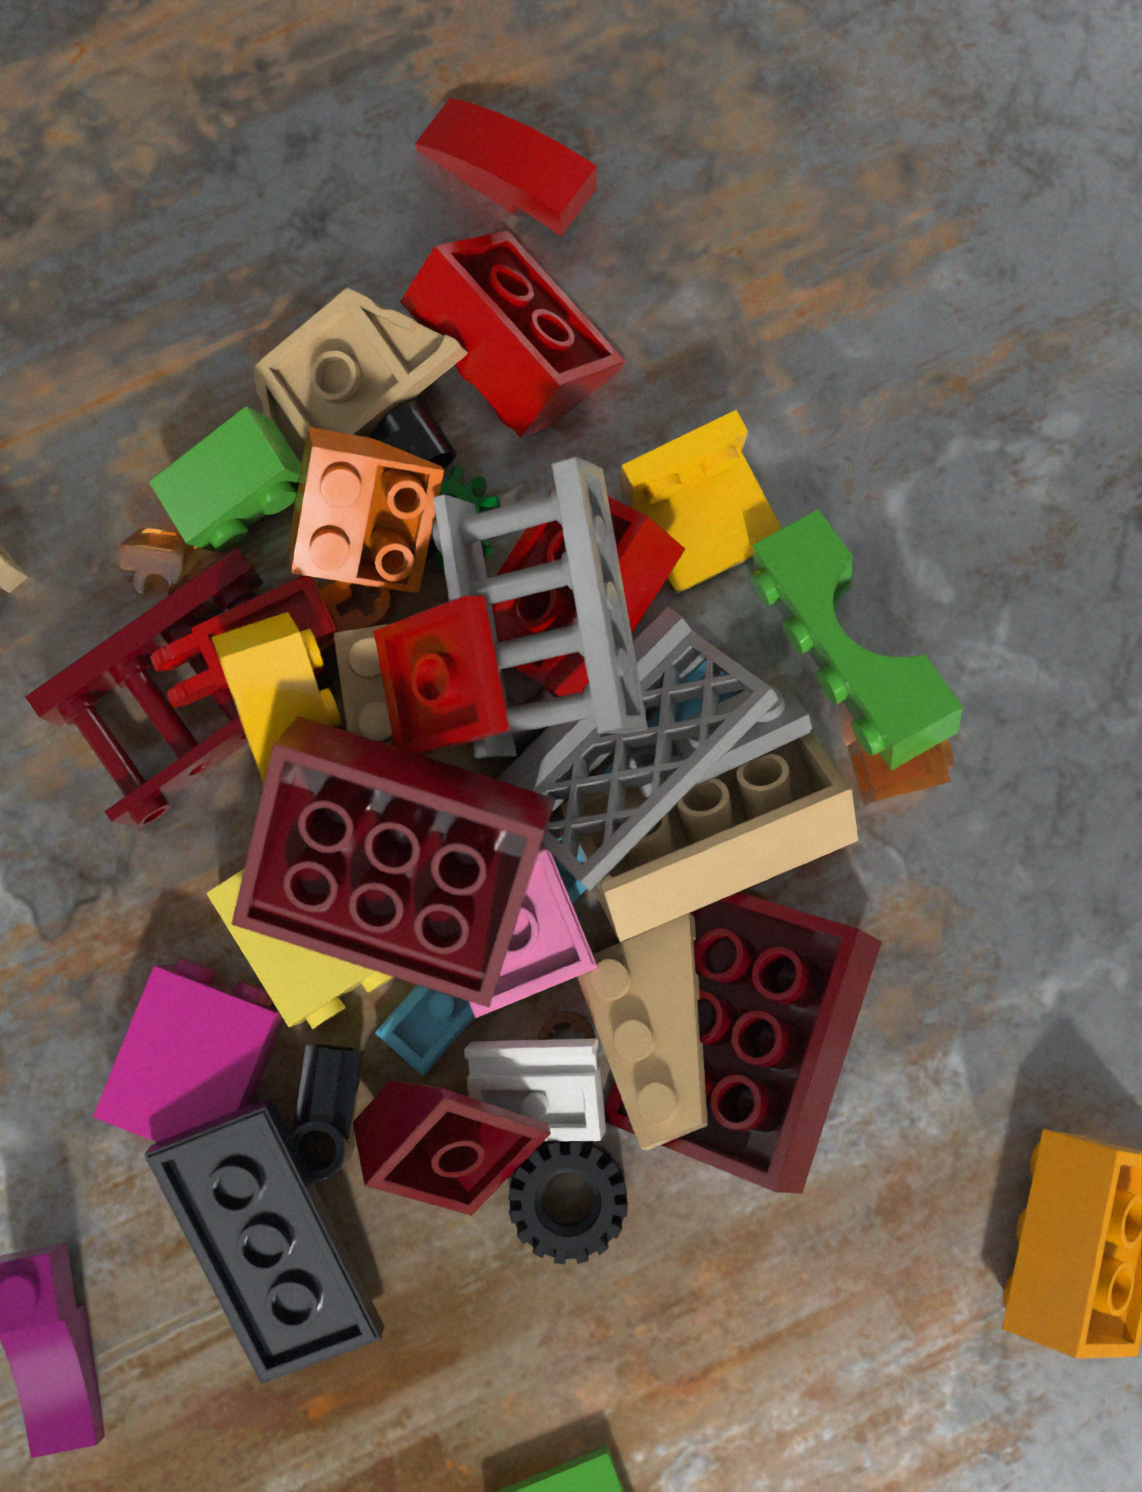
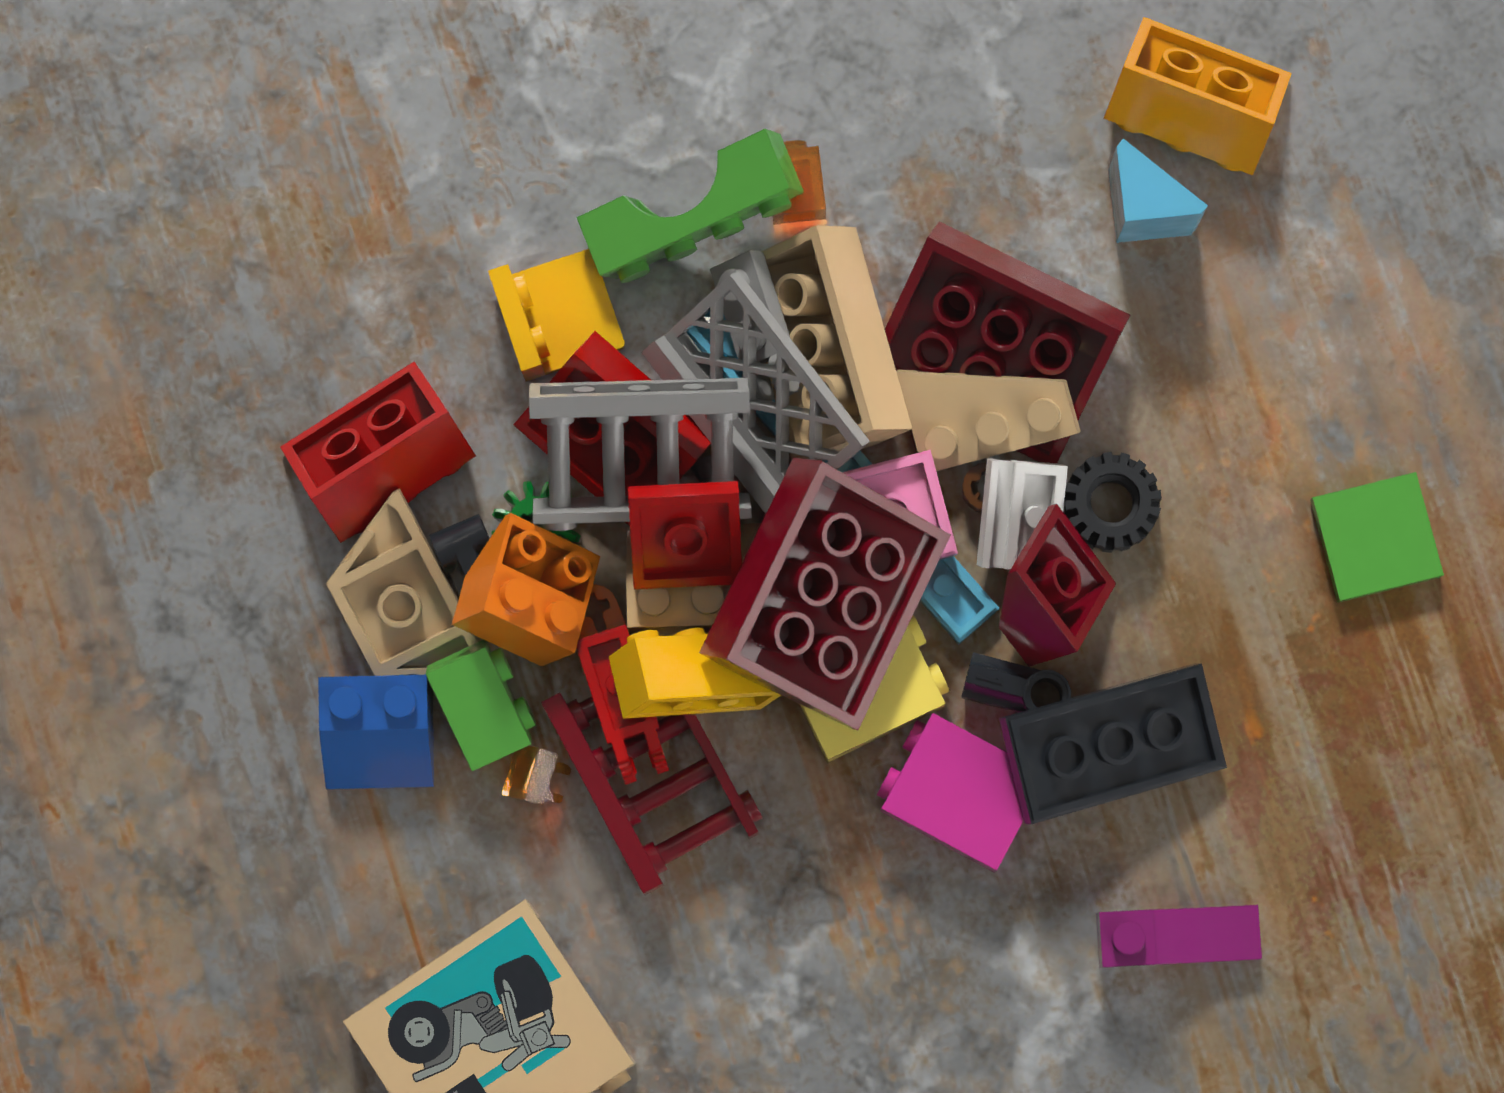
camera: 80 degrees left, 0 degrees up
red slope [415,98,597,236] -> none
none -> blue slope [318,675,434,790]
none -> medium azure slope [1108,139,1208,243]

